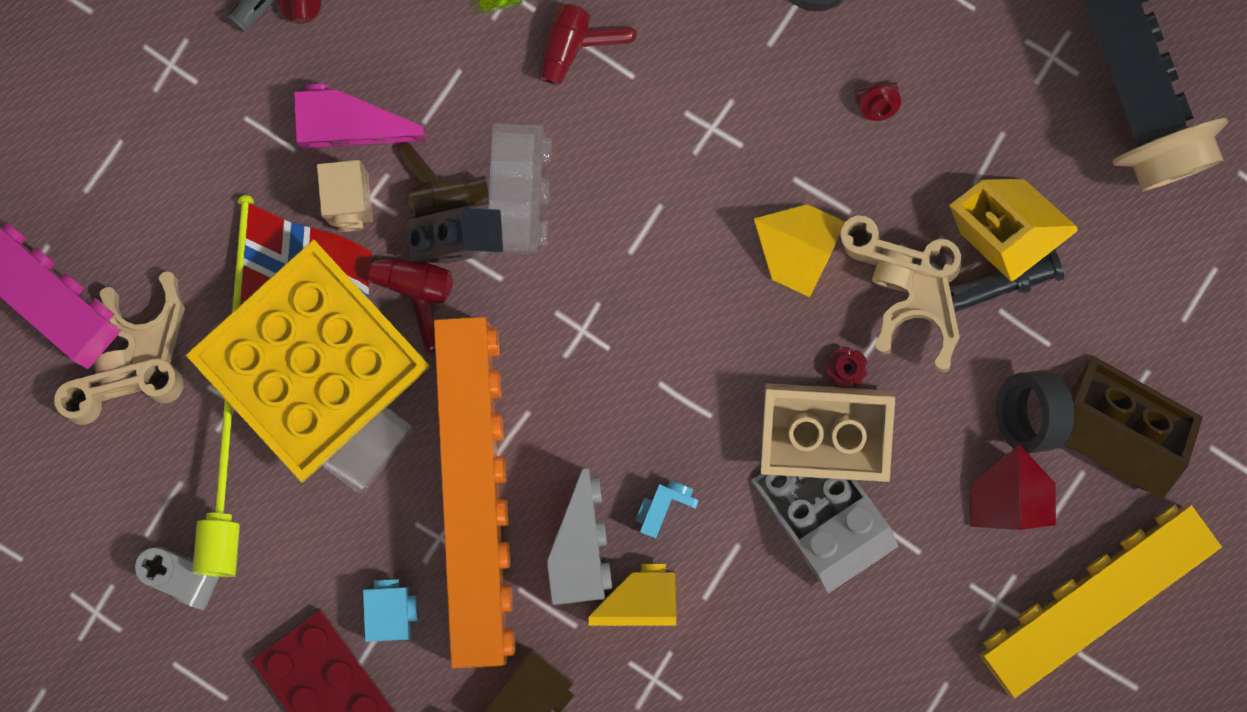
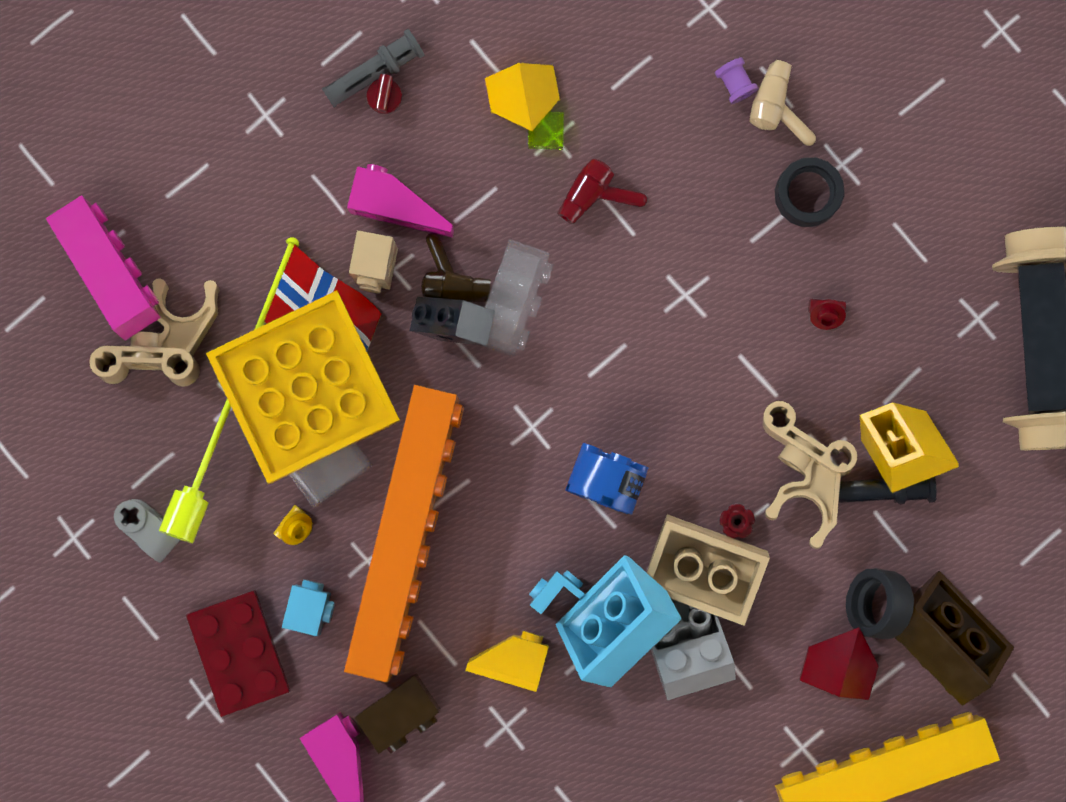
camera: 15 degrees right, 0 degrees up
dark red piece [368,259,453,353] -> none
light grey slope [547,469,612,605] -> none
yellow slope [754,204,845,298] -> none
none -> yellow plate [273,505,312,545]
none -> medium azure slope [555,555,682,687]
none -> blue brick [565,443,648,515]

